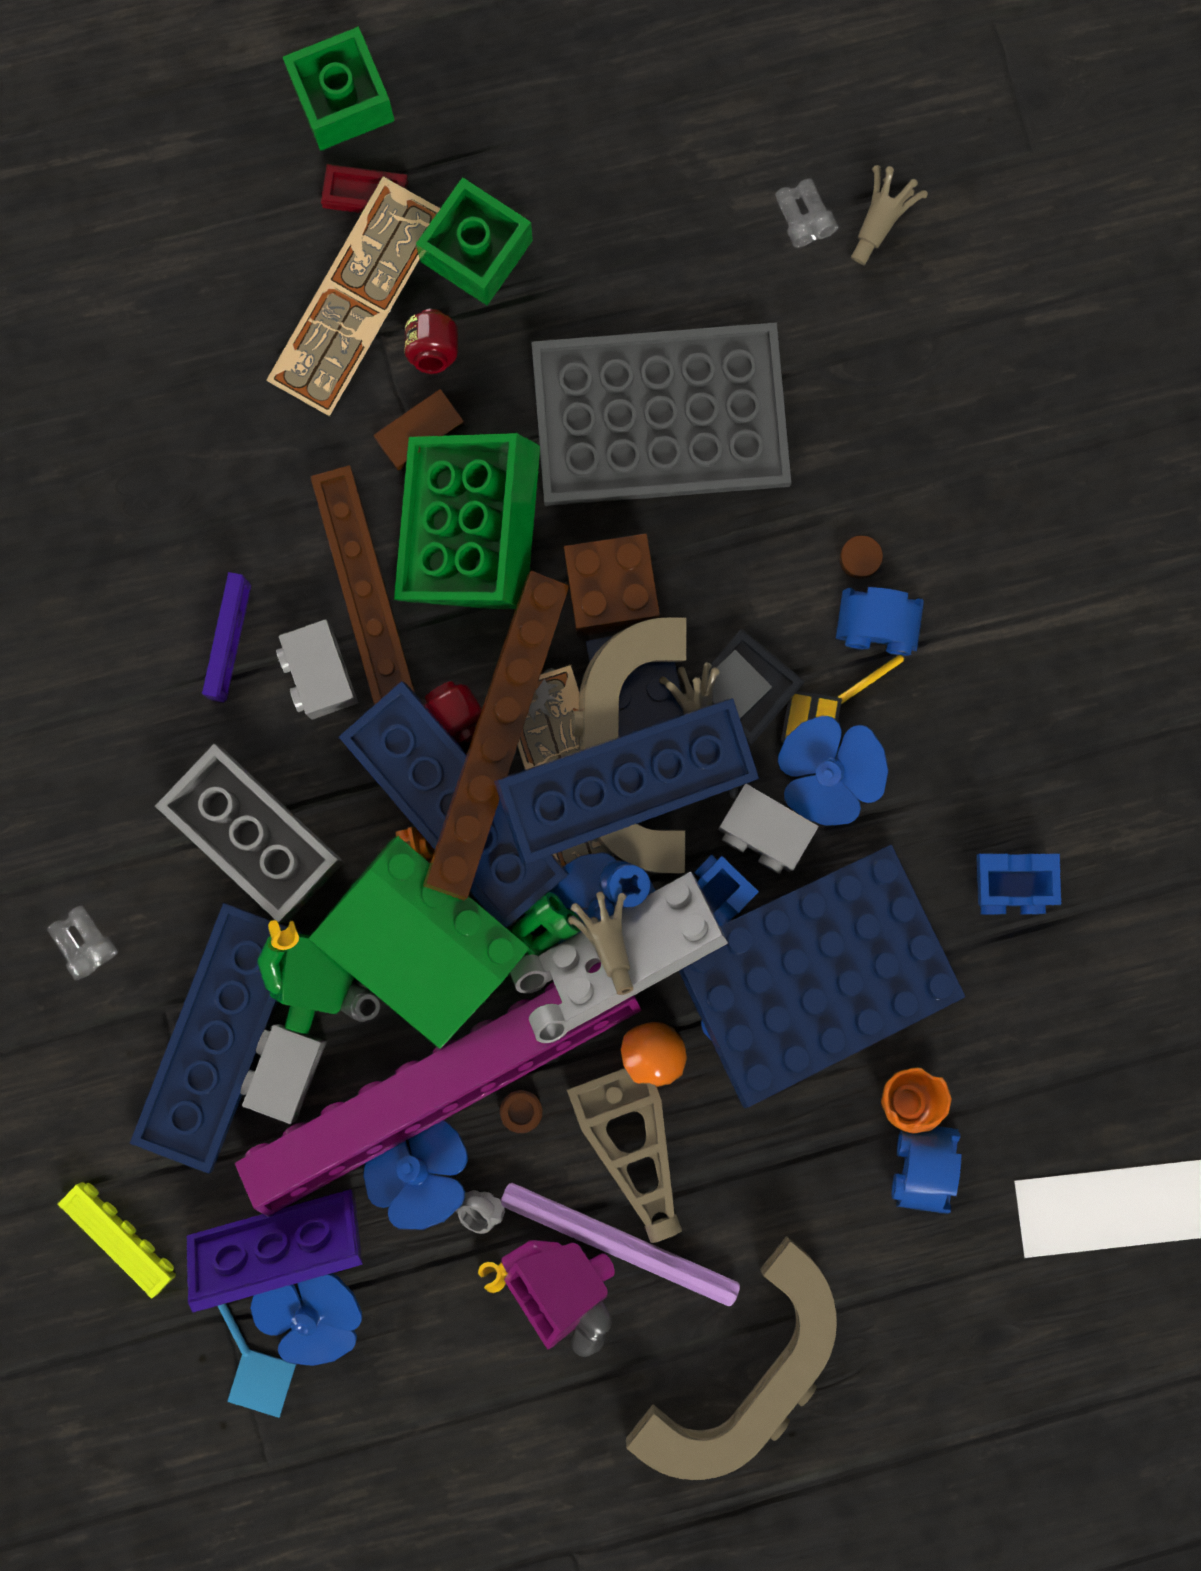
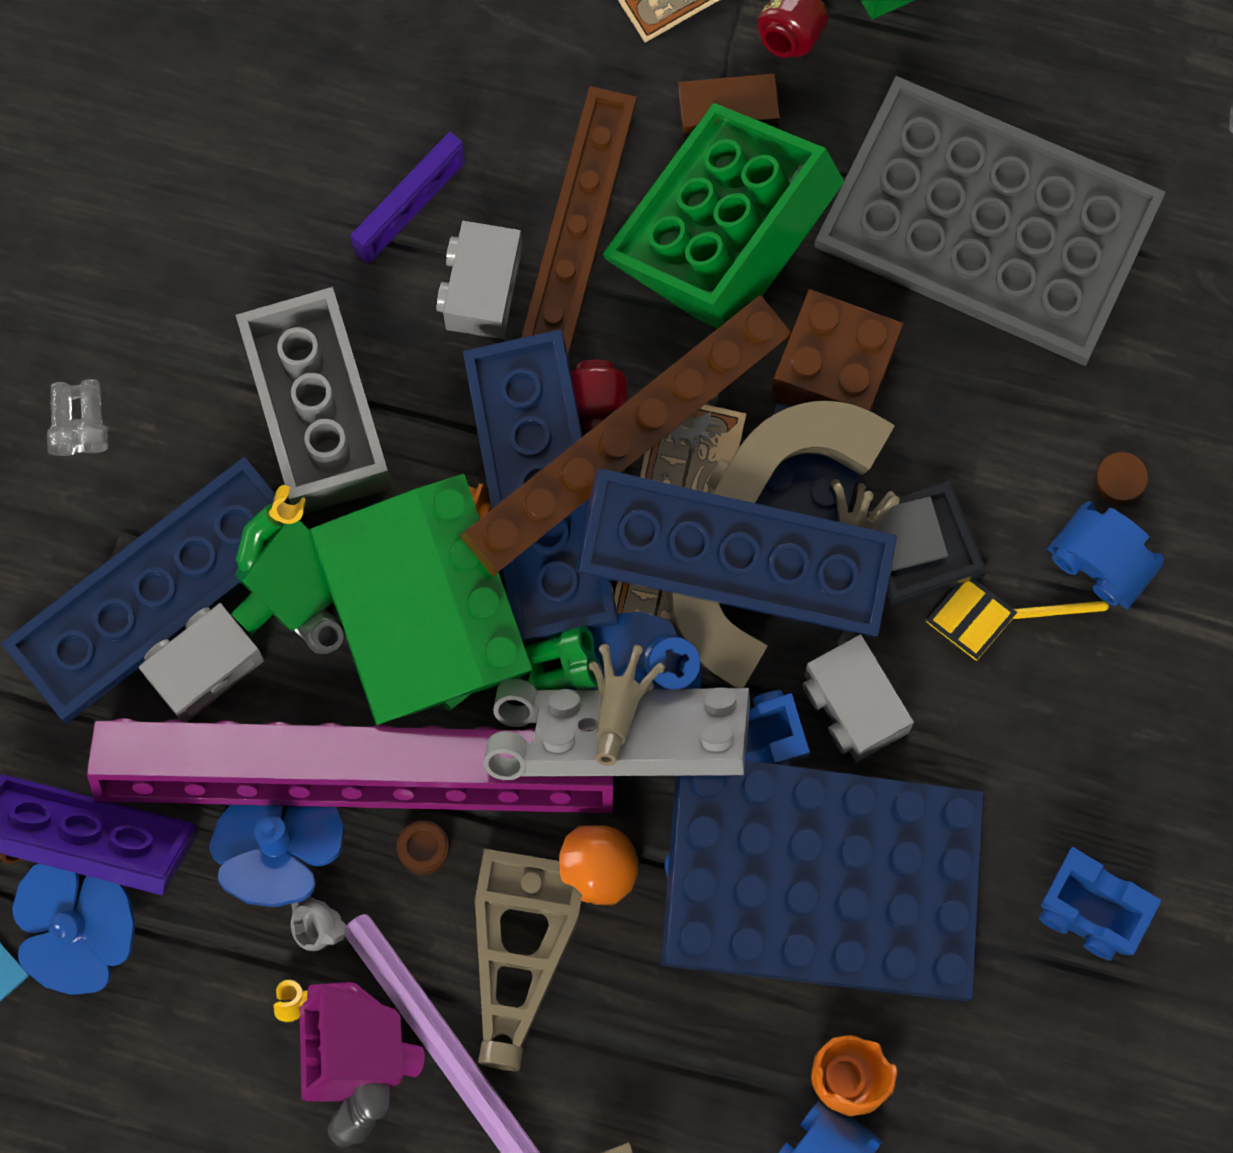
camera: 30 degrees right, 10 degrees down
blue piece [778,715,889,826] -> none

